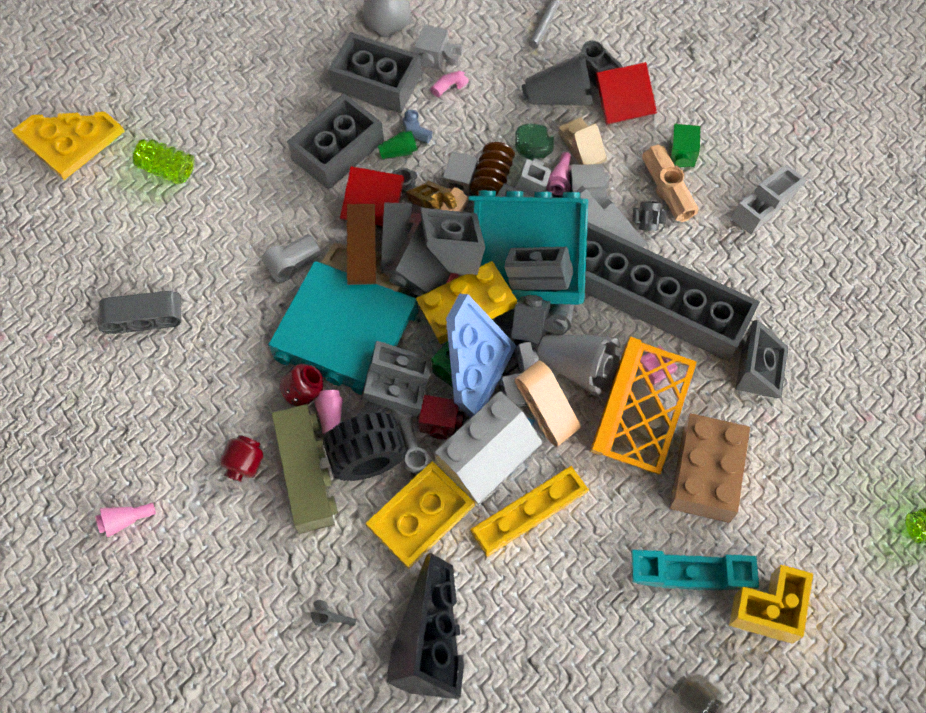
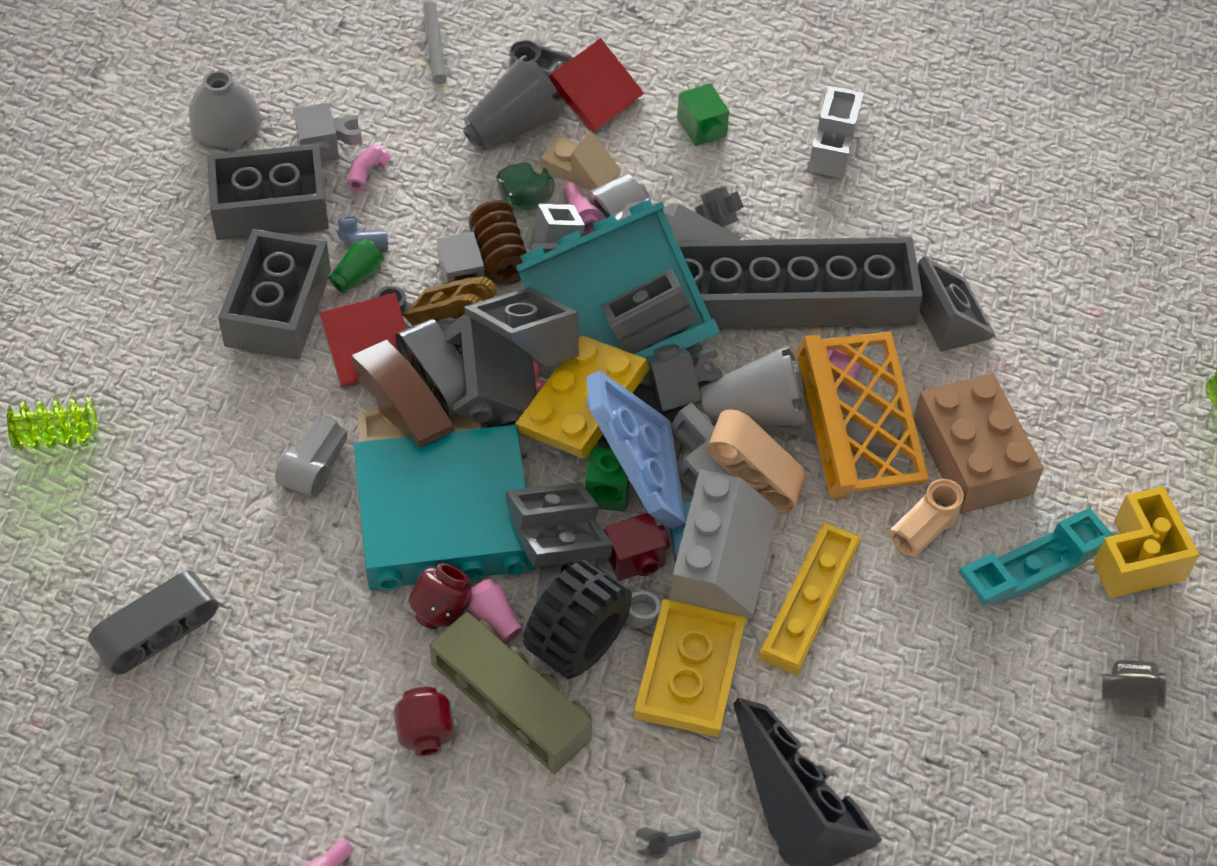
camera: 35 degrees left, 10 degrees down
light nougat piece [642,144,699,223] -> none
none -> light nougat piece [889,479,964,558]

